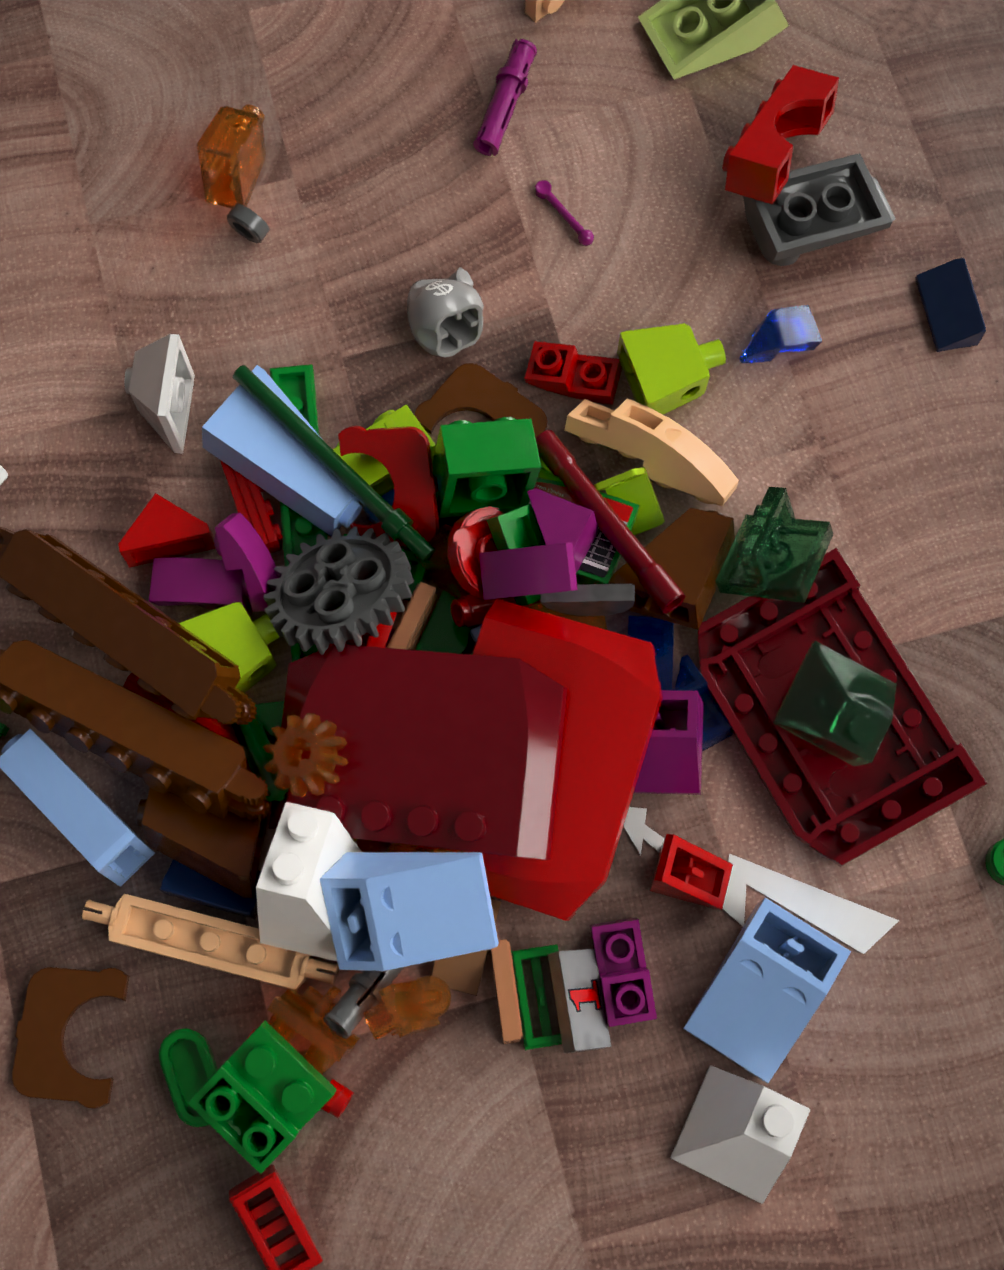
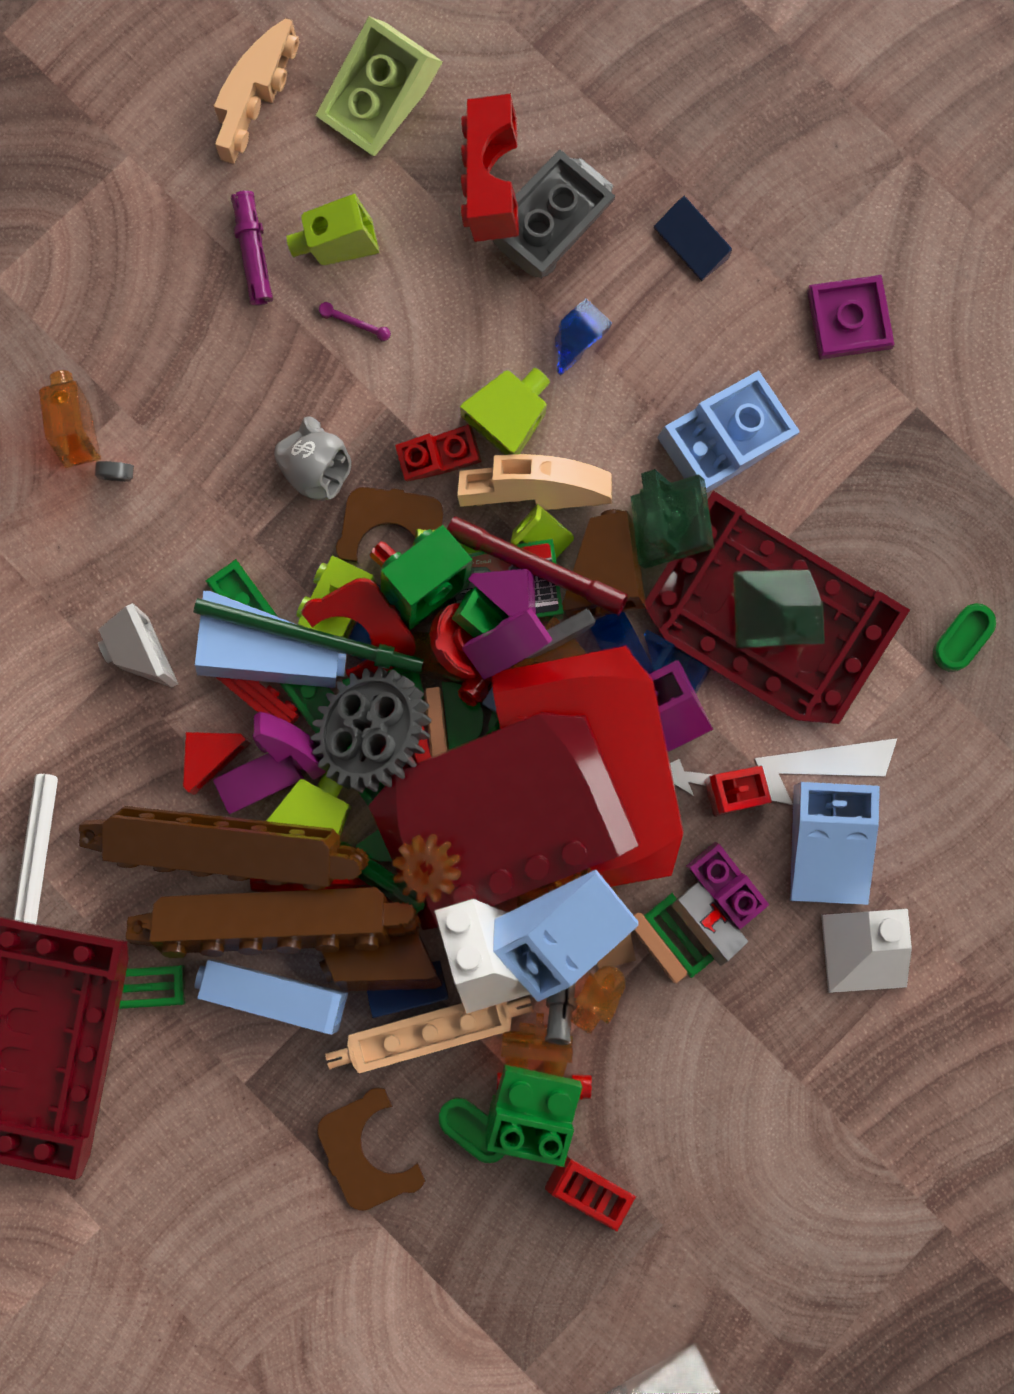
camera: 30 degrees left, 10 degrees up
none -> lime torso [286,194,380,265]
none -> light blue slope [657,371,800,499]

